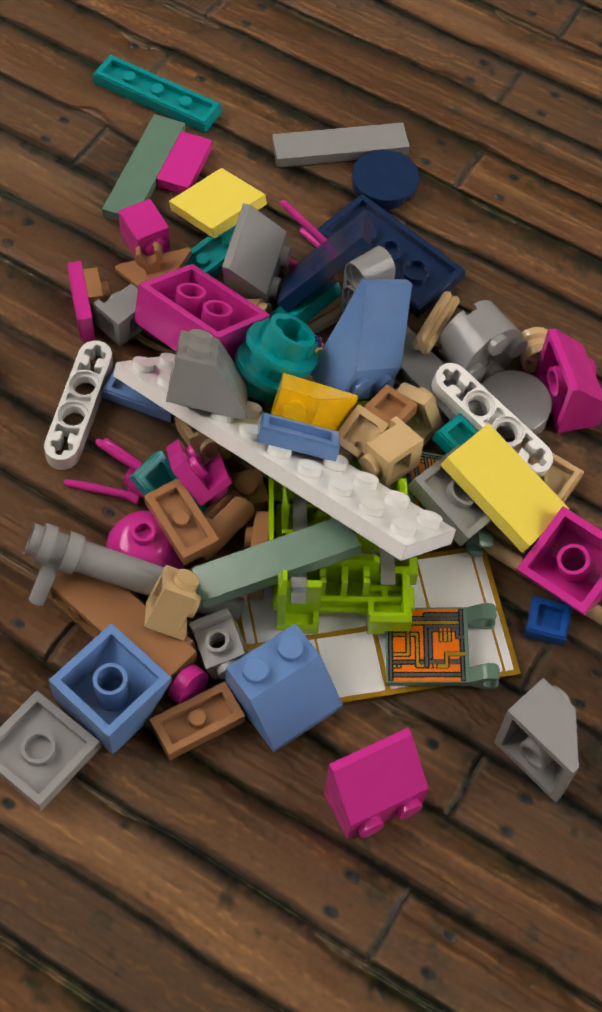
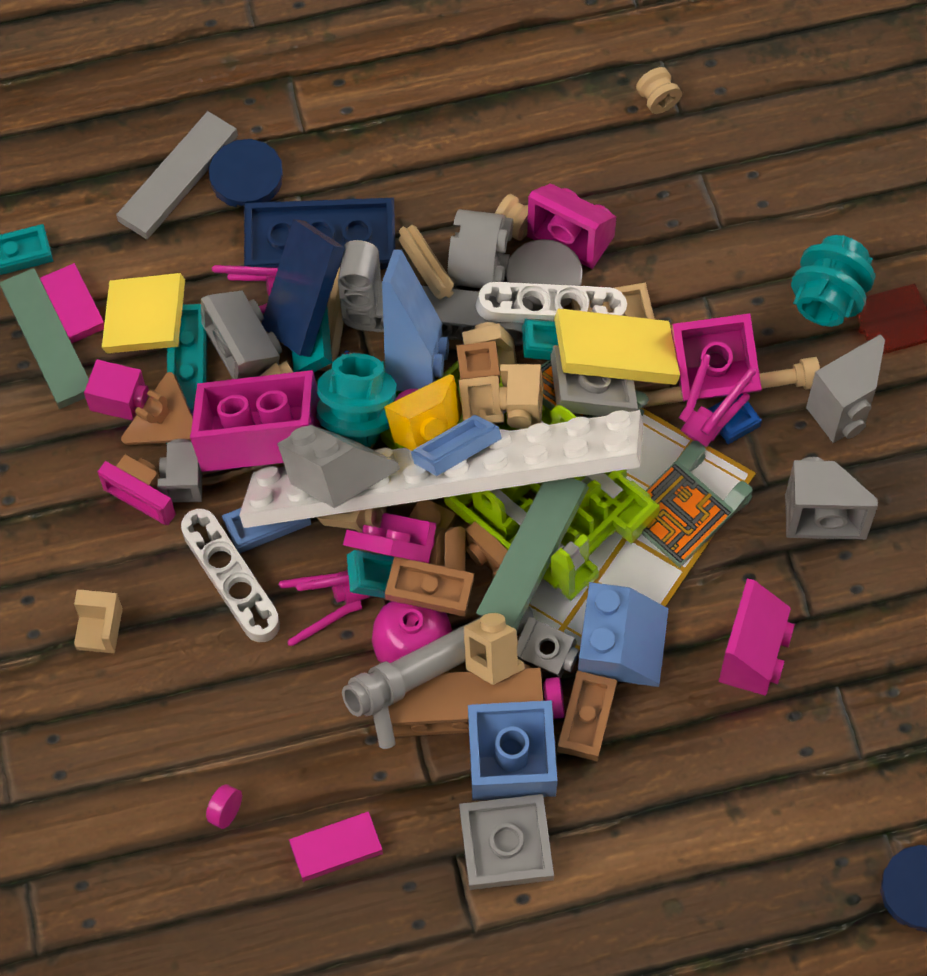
camera: 40 degrees left, 5 degrees up
none -> dark pink plant [678,354,756,447]

